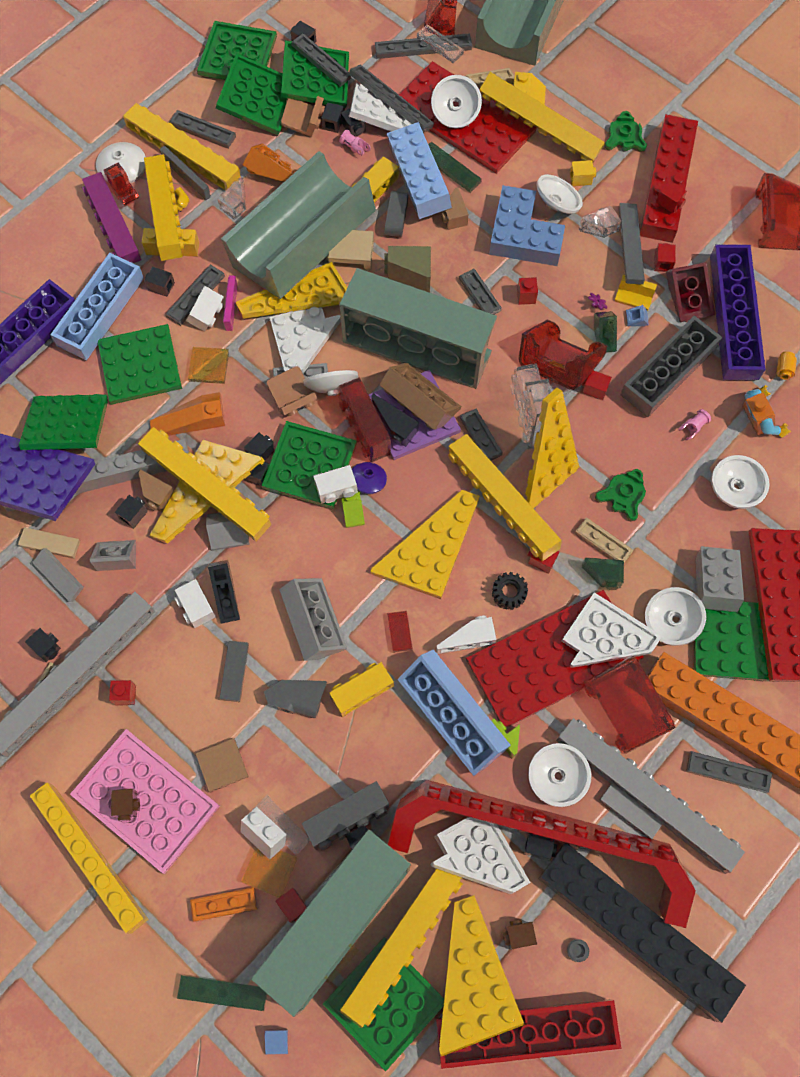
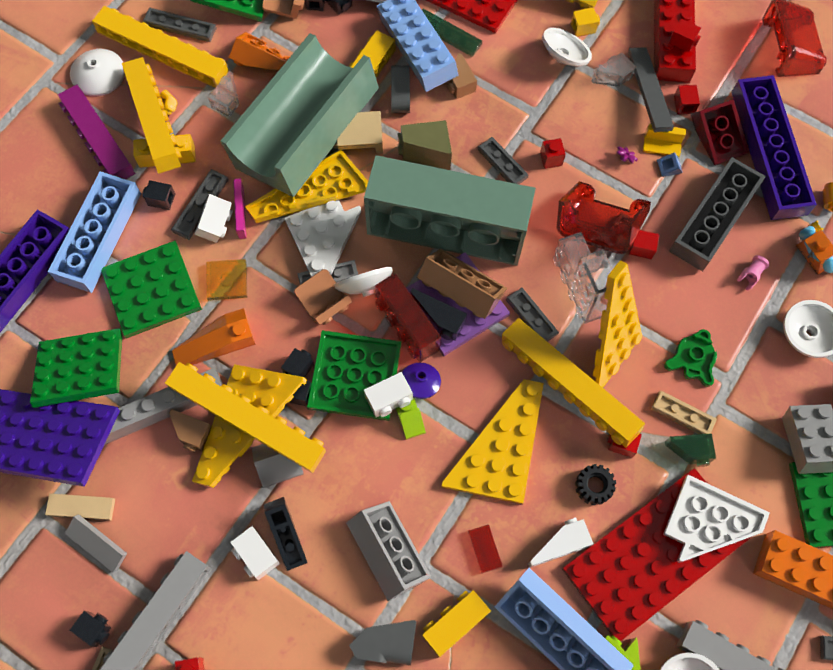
camera: 10 degrees left, 0 degrees up
light grey slope [90,540,136,571] -> none
clear red brick [103,162,139,206] -> none
black brick [115,495,148,529] -> none
dark grey tile [160,146,211,200] -> none
dark grey tile [220,641,249,702] -> none
bright pink piece [339,130,371,156] -> none
medium blue piece [489,185,565,266] -> none
clear red windscreen [584,656,675,754] -> none
clear green slope [594,311,617,353] -> none
white dish [645,587,706,646] -> none

